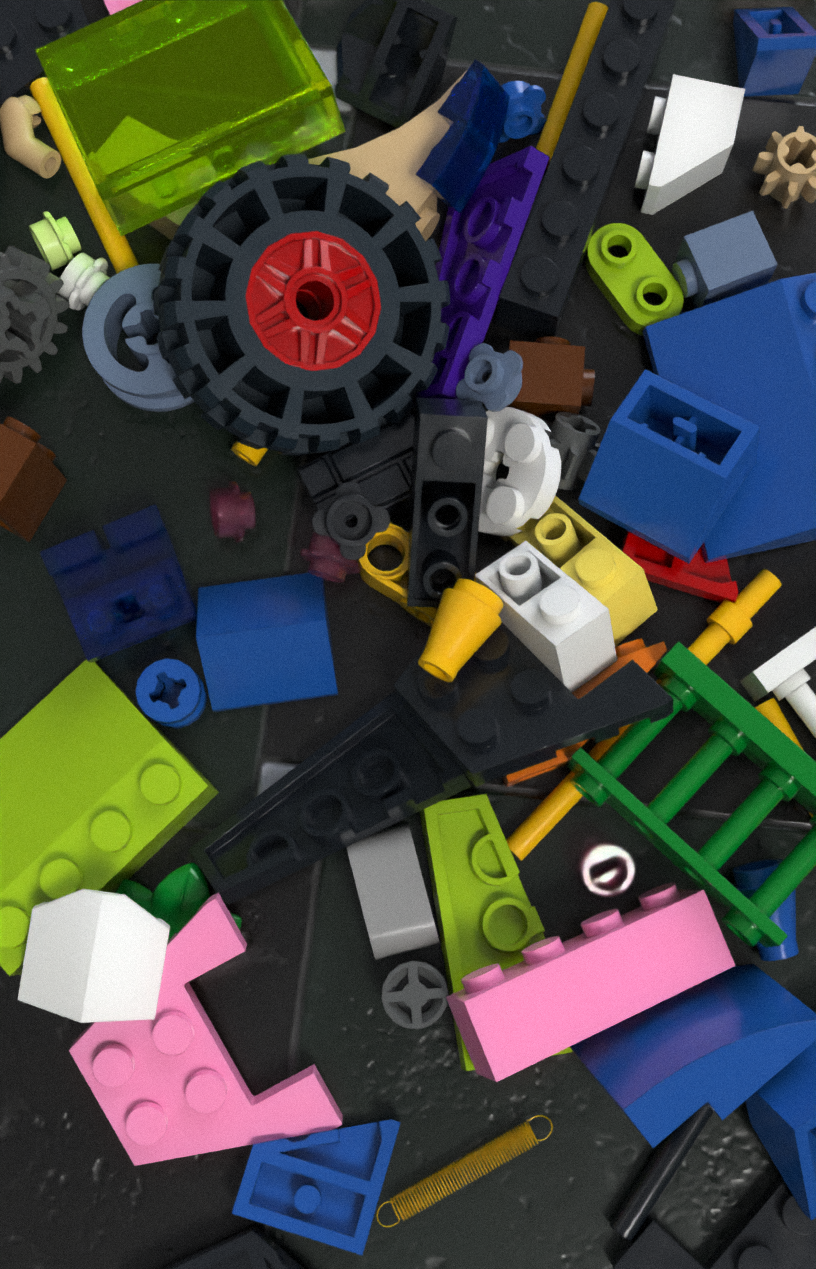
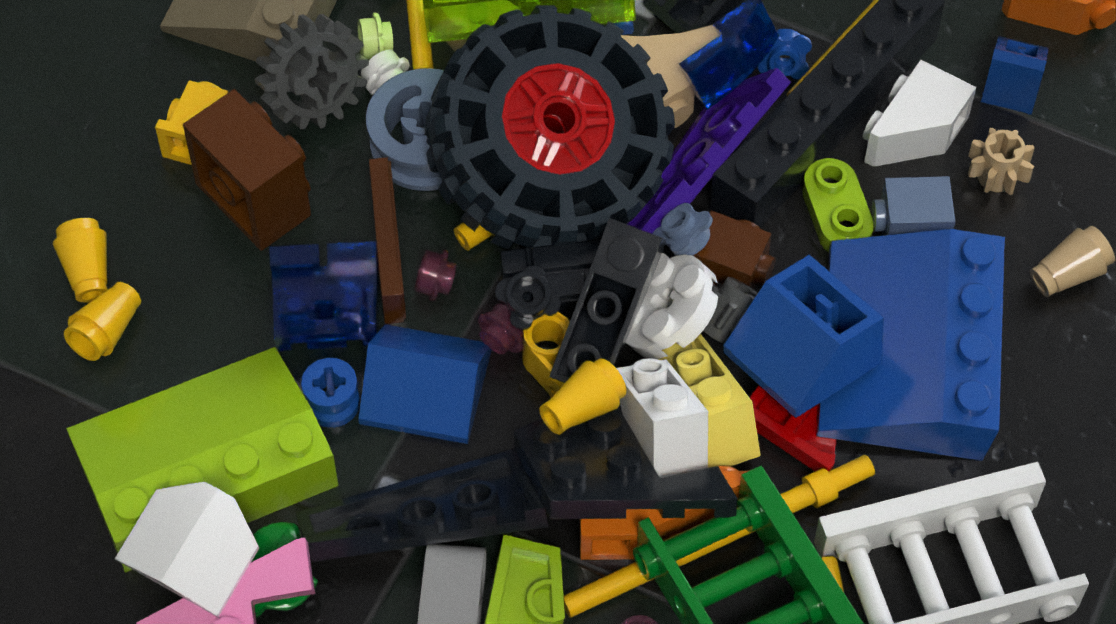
camera: 15 degrees right, 20 degrees down
none -> reddish brown tile [369,157,406,324]

